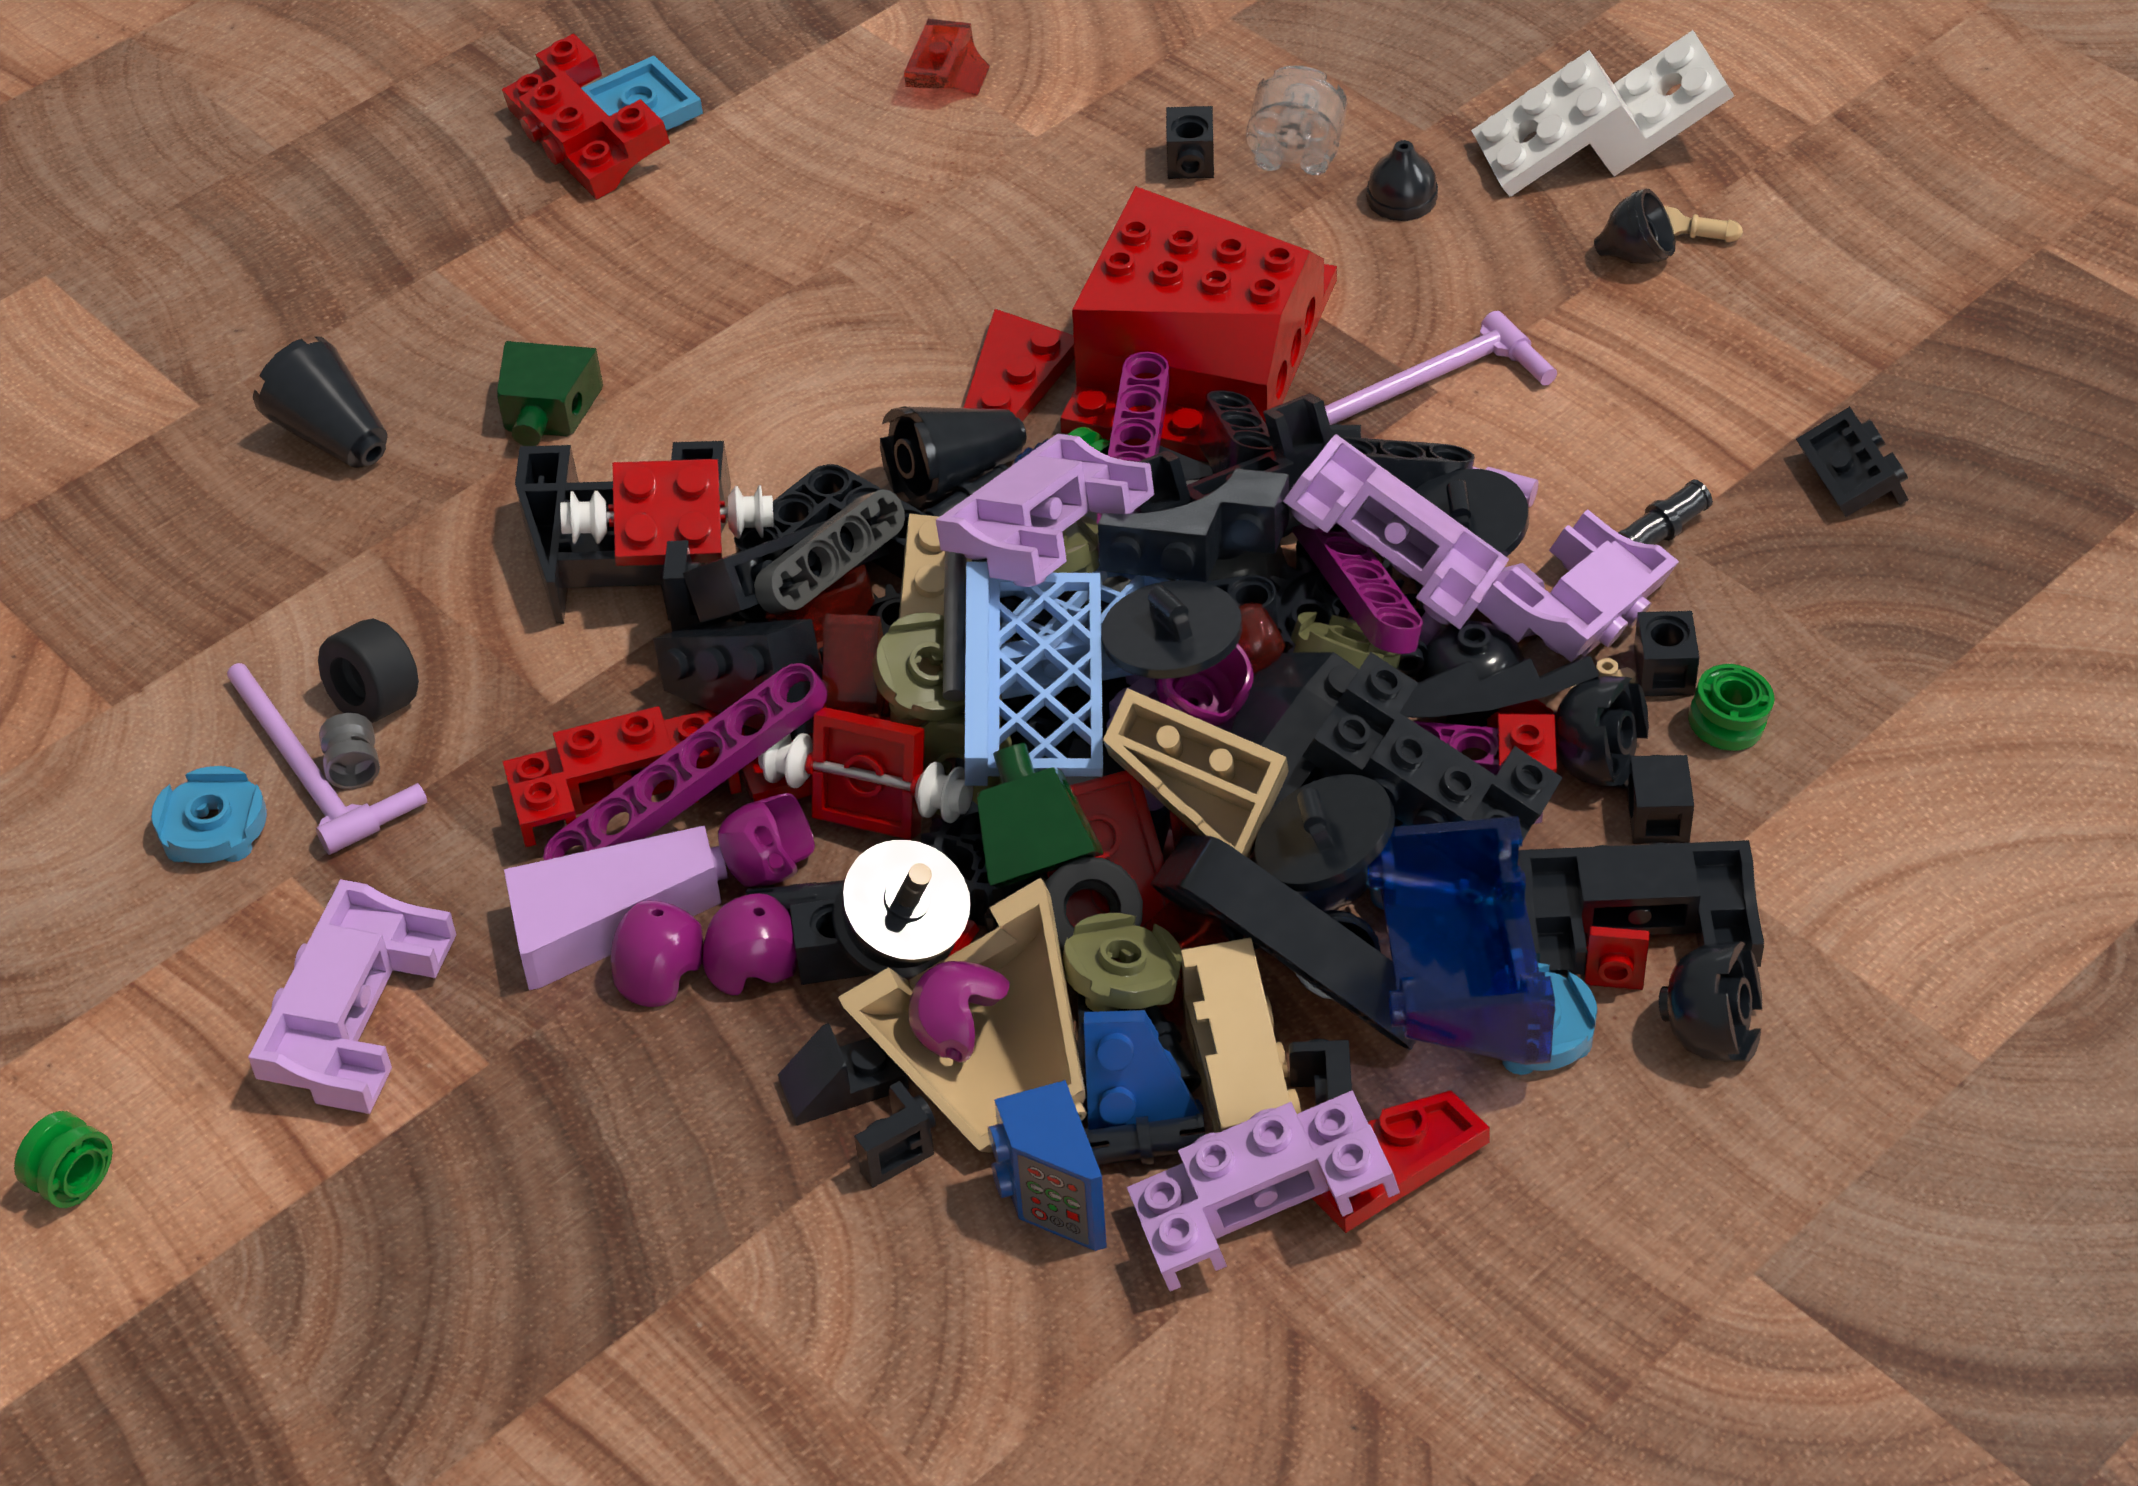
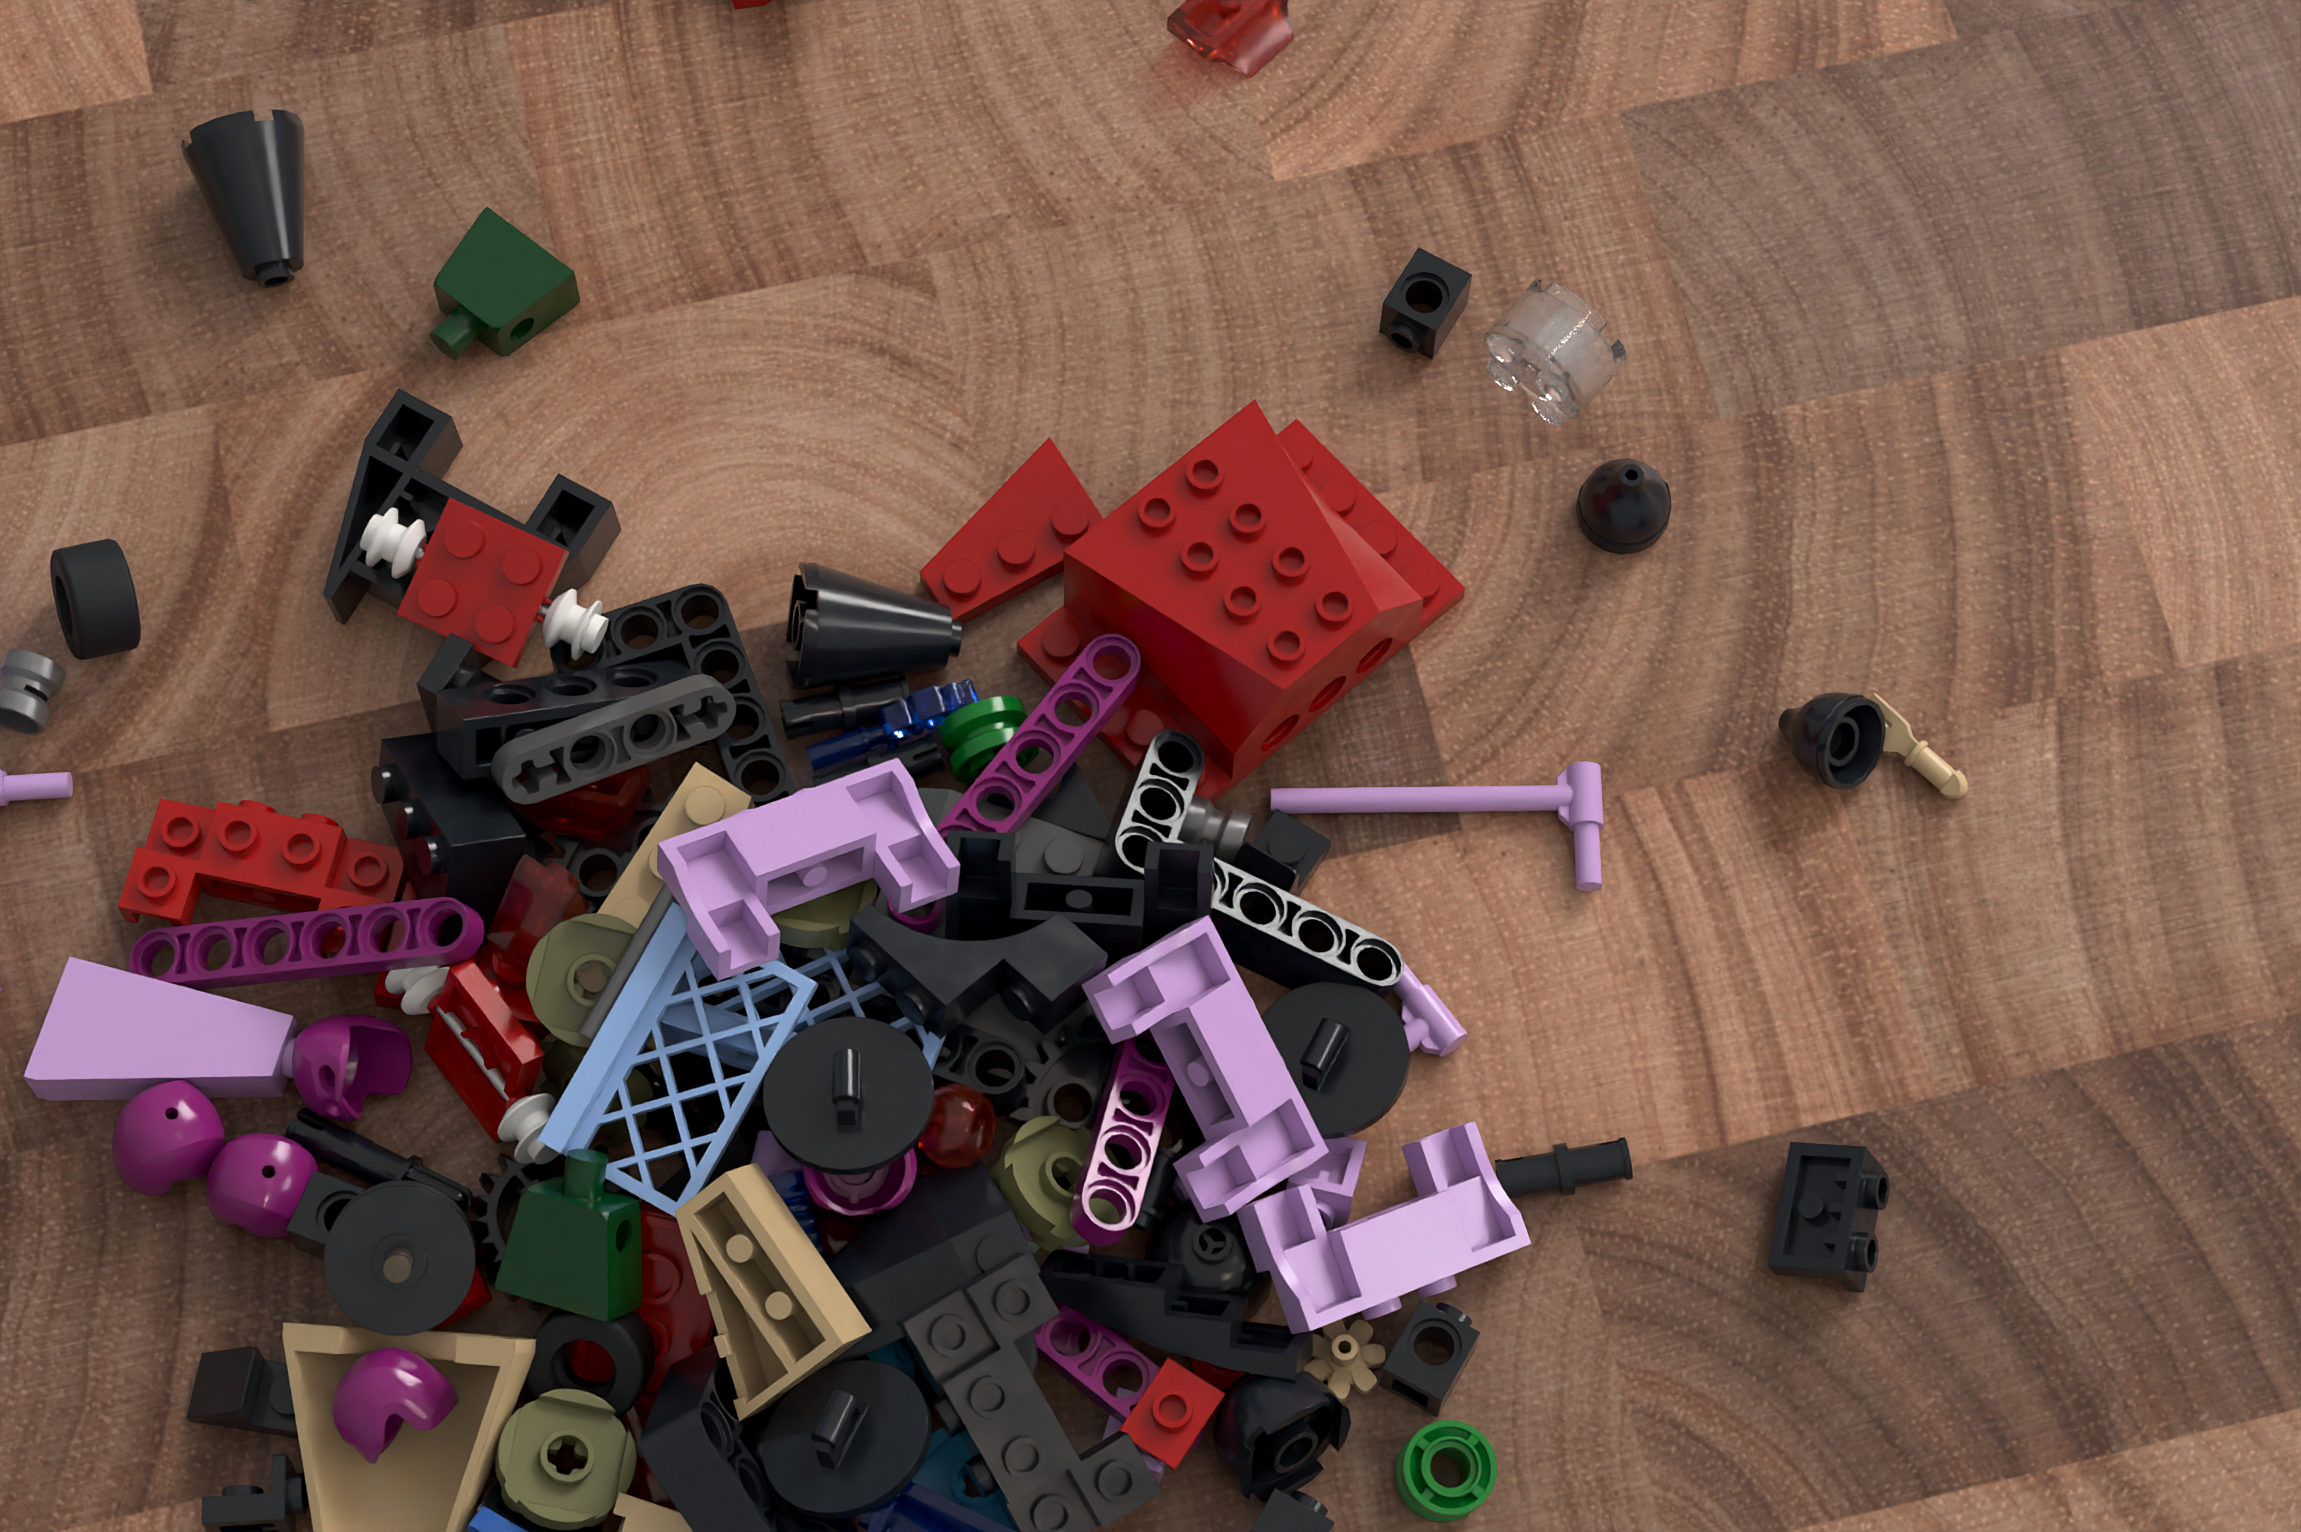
camera: 25 degrees right, 20 degrees up
white bracket [1471,30,1734,197] -> none

